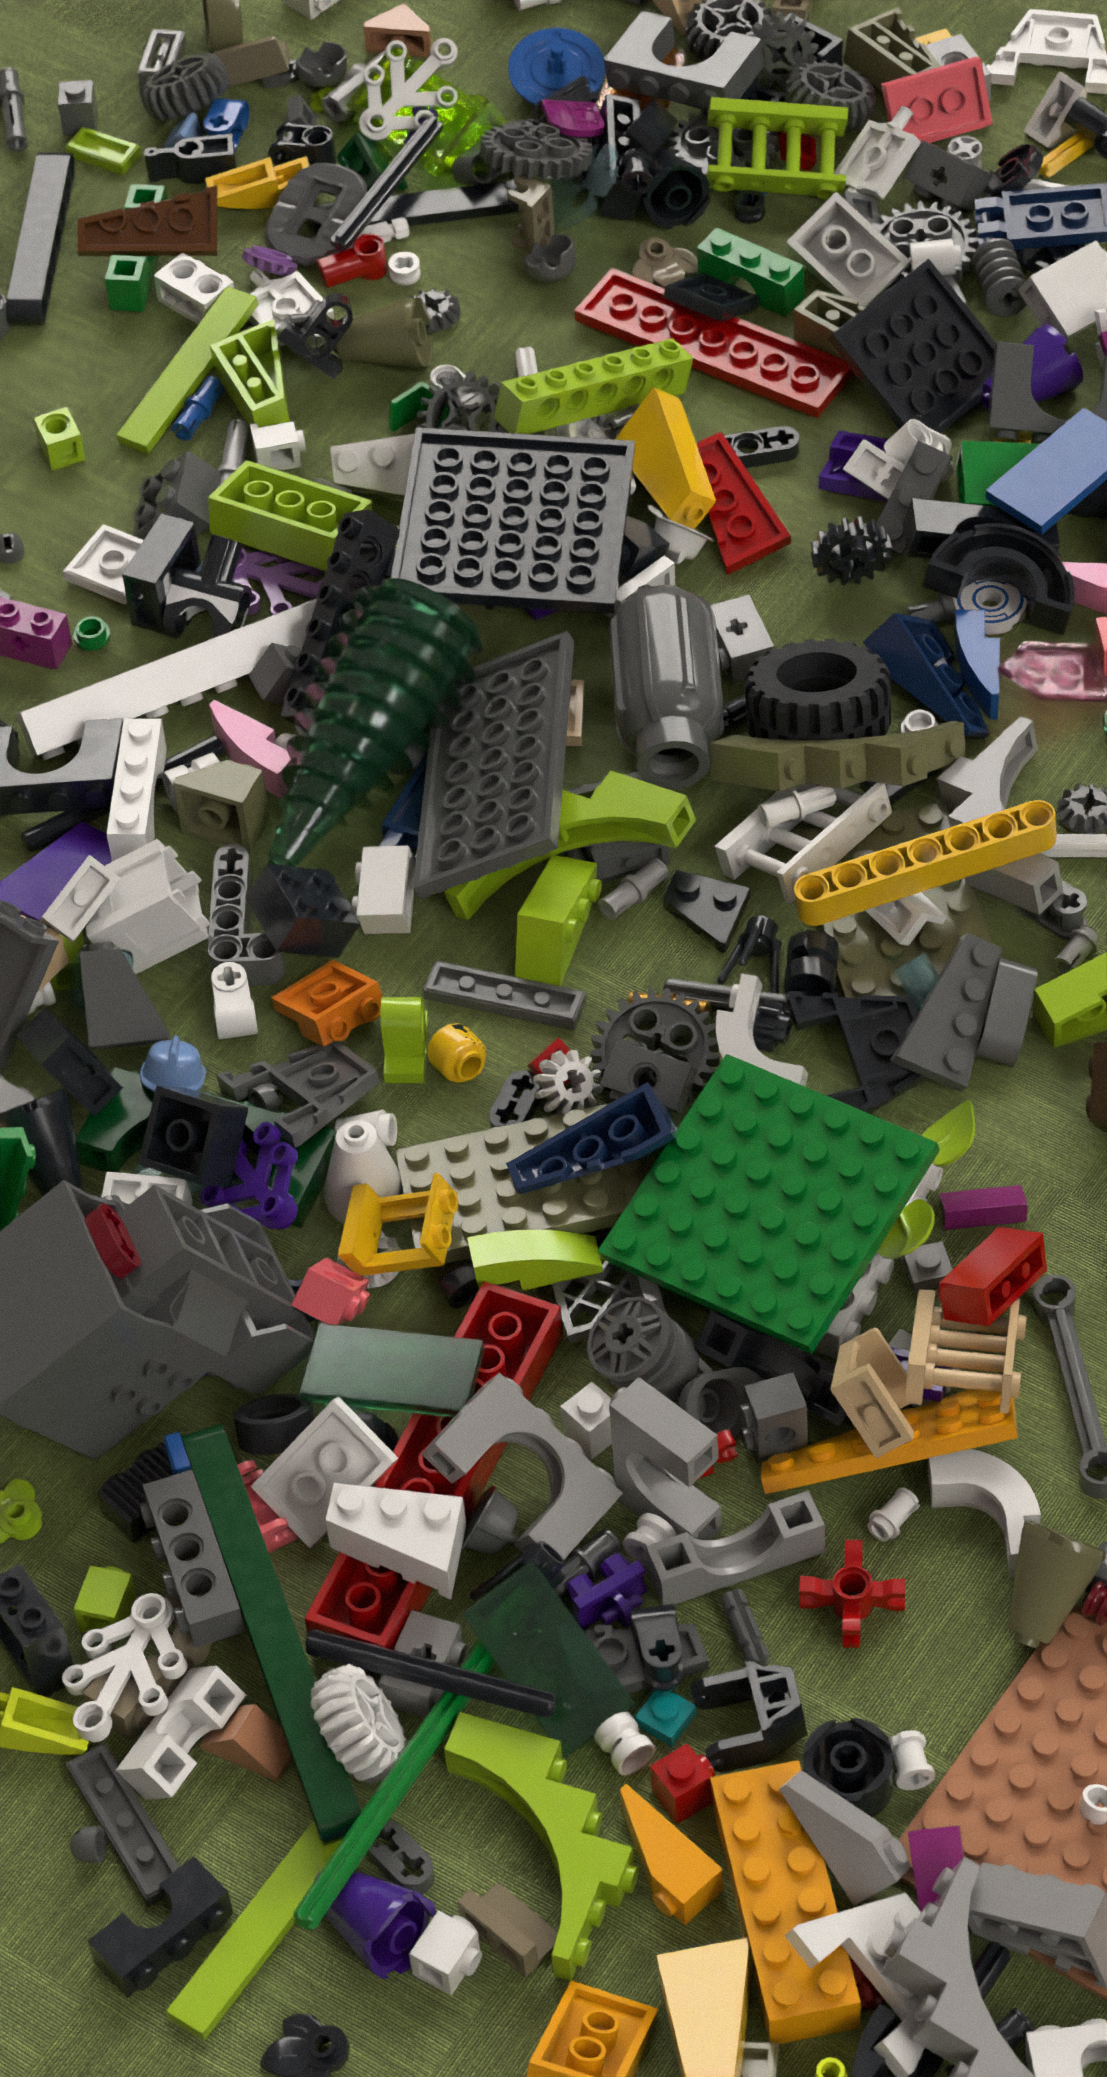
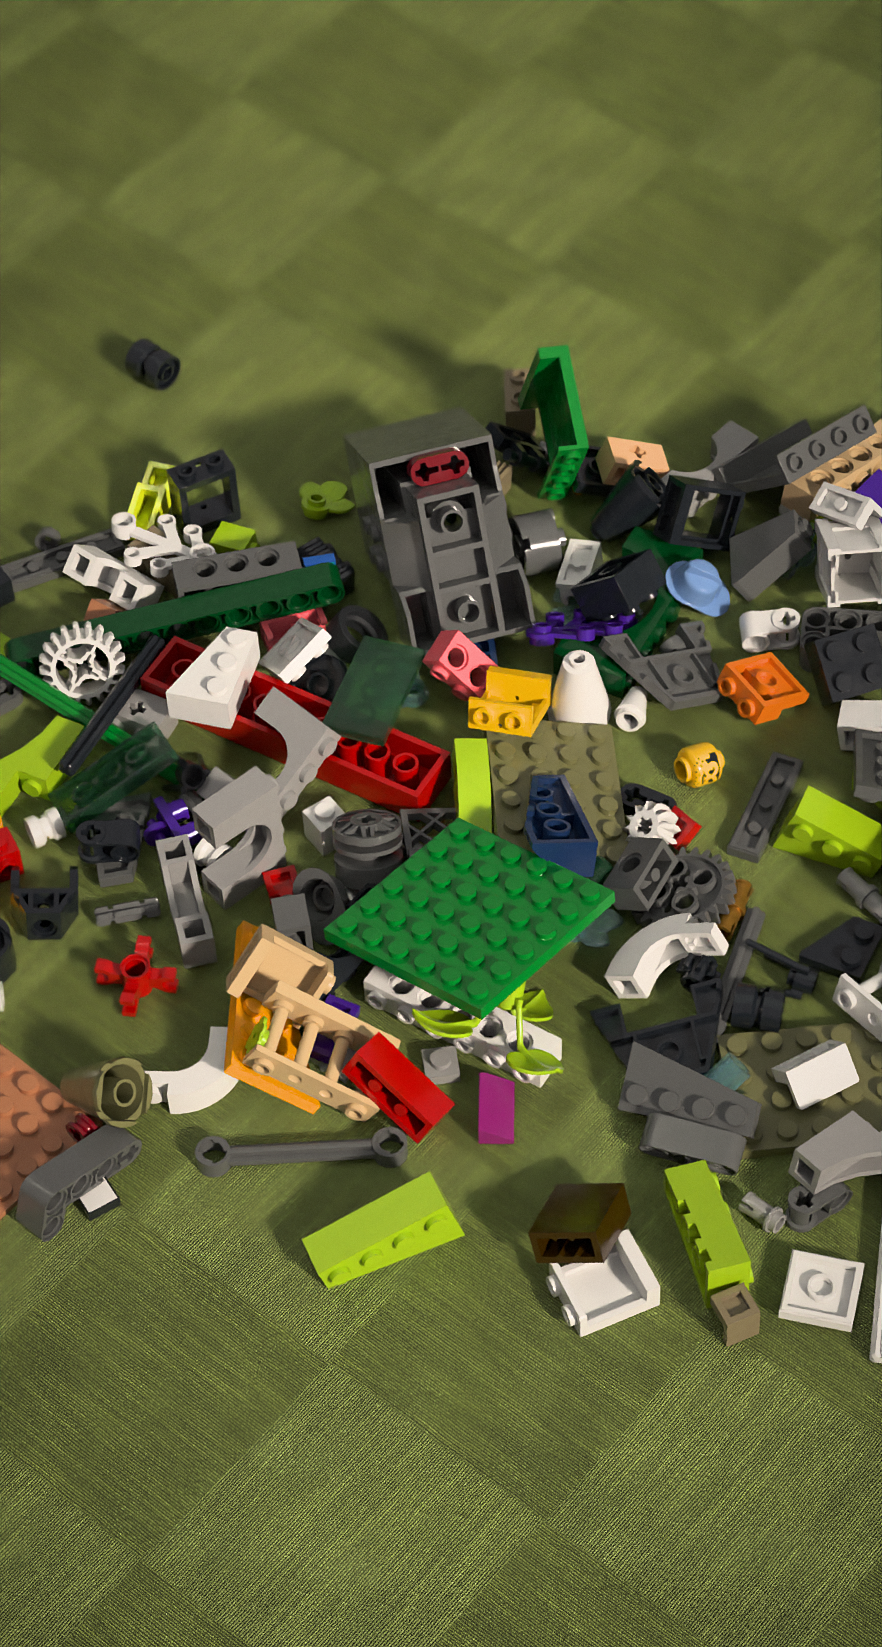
camera: 95 degrees right, 0 degrees up
lime tile [380,997,429,1083] -> none
dark grey piece [461,1485,518,1555] -> none
teal plate [635,1690,697,1747] -> none
yellow beam [794,800,1057,926] -> none
white pin [868,1487,920,1542] -> none
none -> lime plant [245,1016,269,1054]

